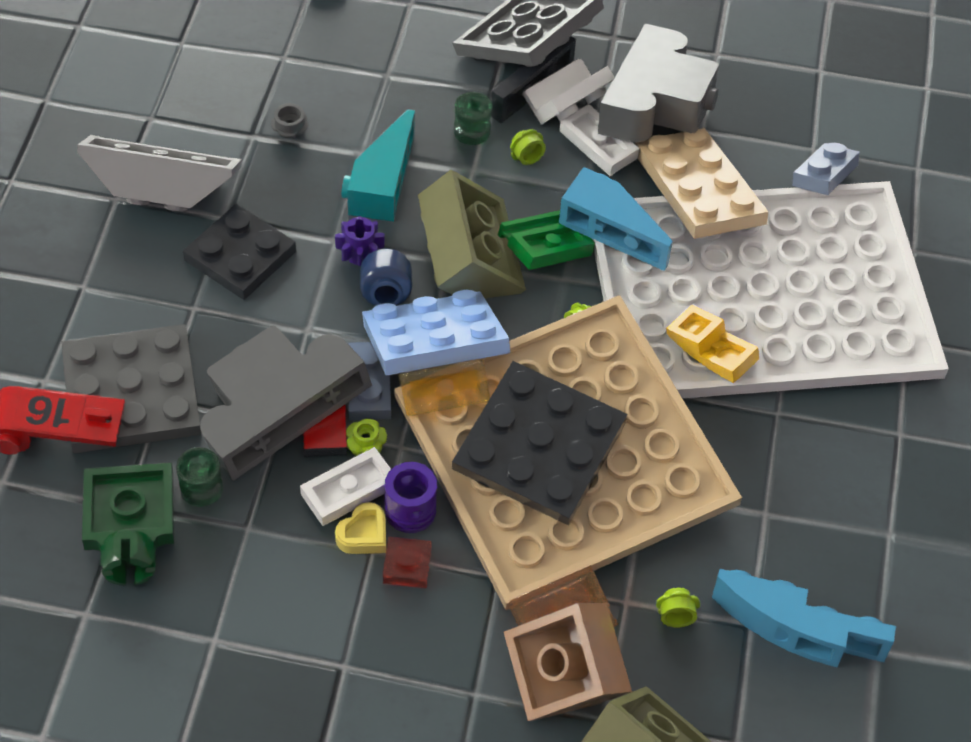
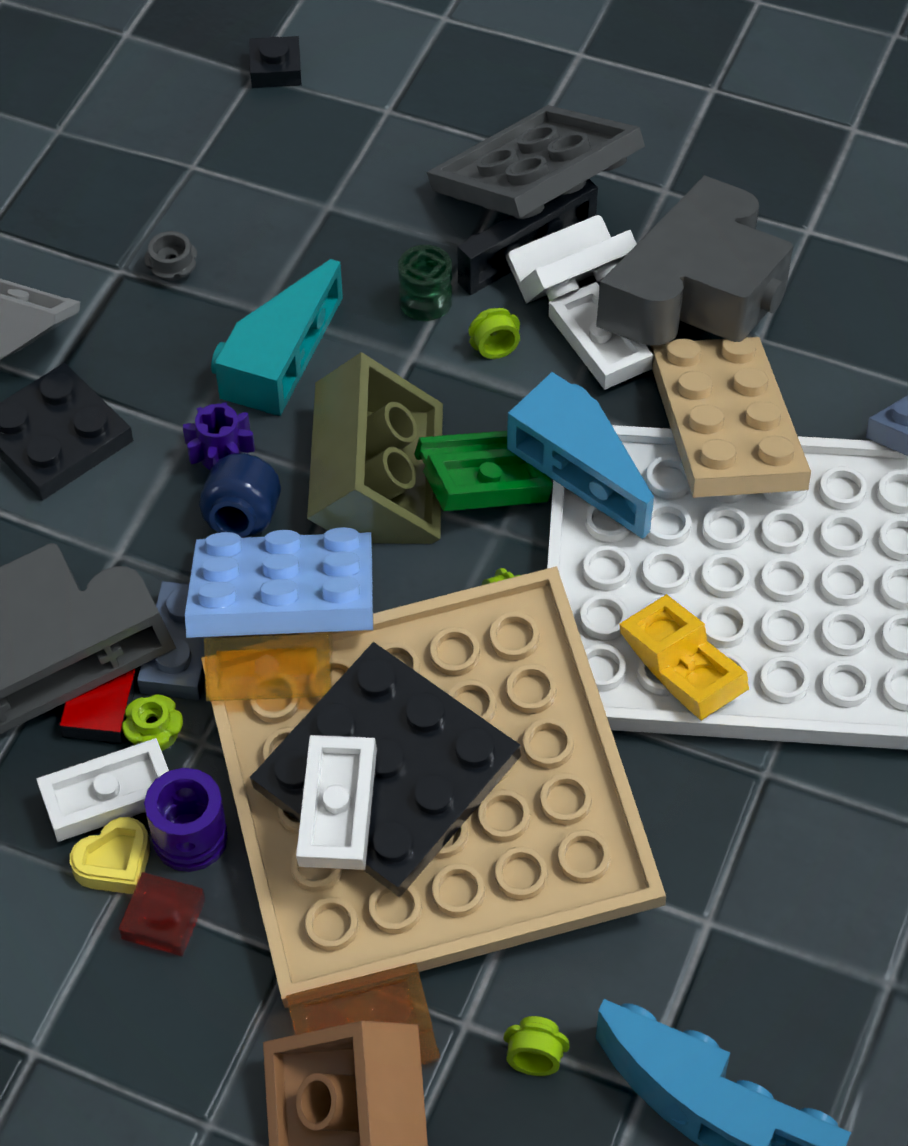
camera: 15 degrees right, 0 degrees up
none -> white plate [296,735,377,870]

